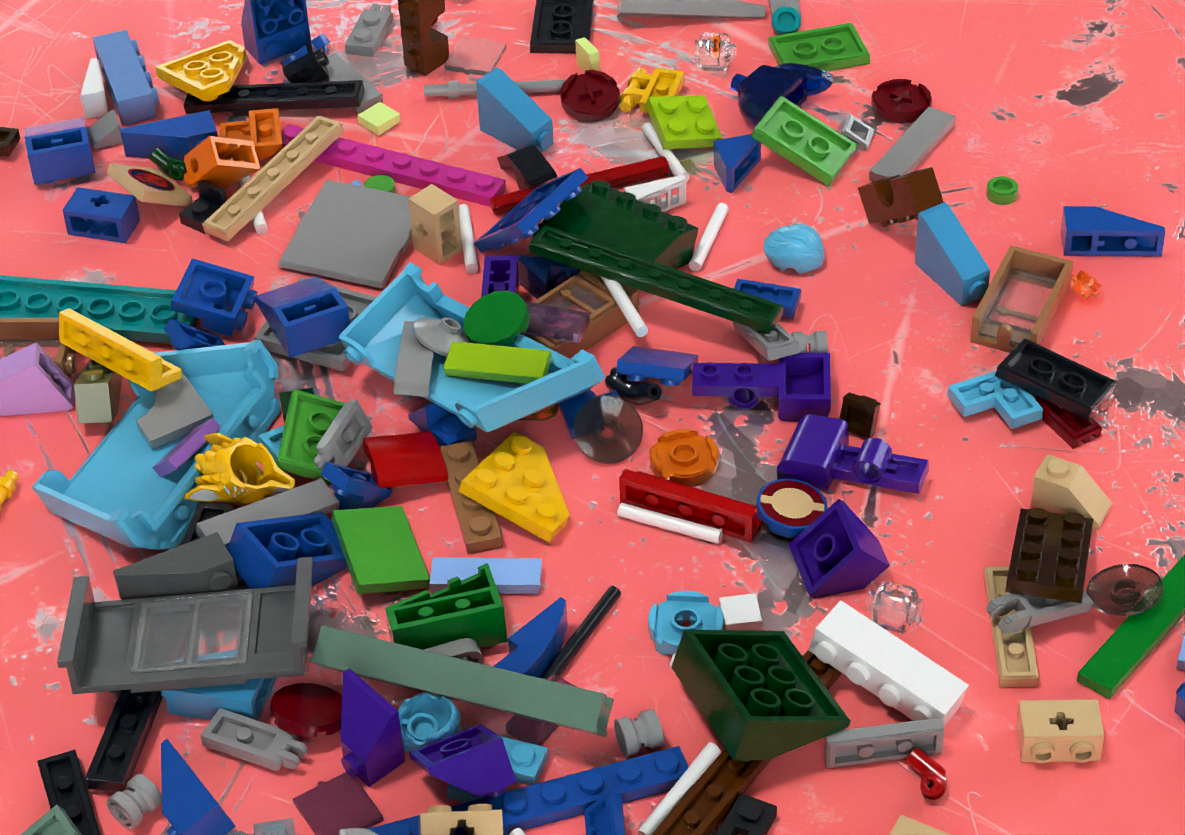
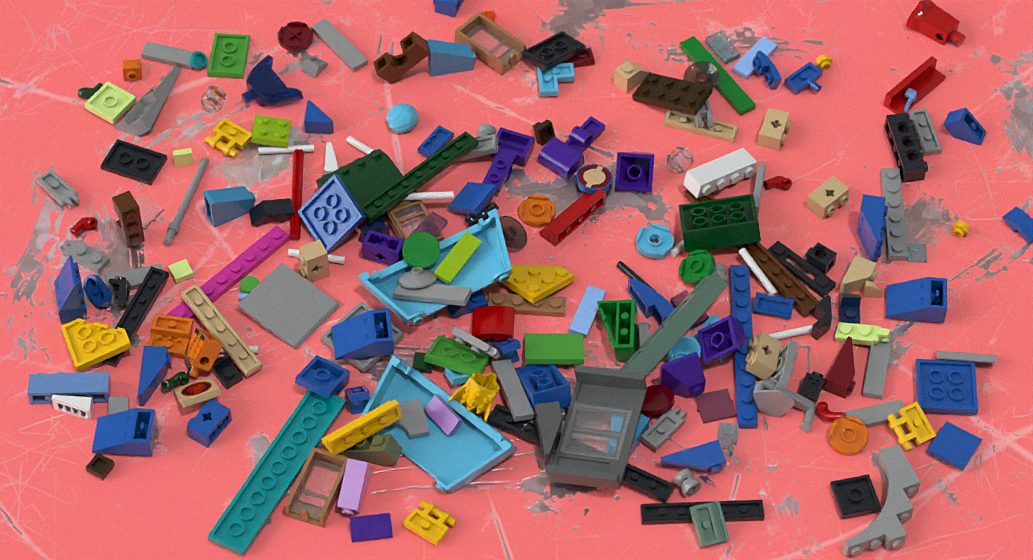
camera: 75 degrees left, 10 degrees up
dark red tile [560,70,620,122] -> none
white bar [617,503,723,544] -> none
white tile [719,593,762,630] -> none
bright green tile [751,96,858,186] -> none
bright green tile [986,176,1019,205] -> none
none -> green tile [679,250,716,285]

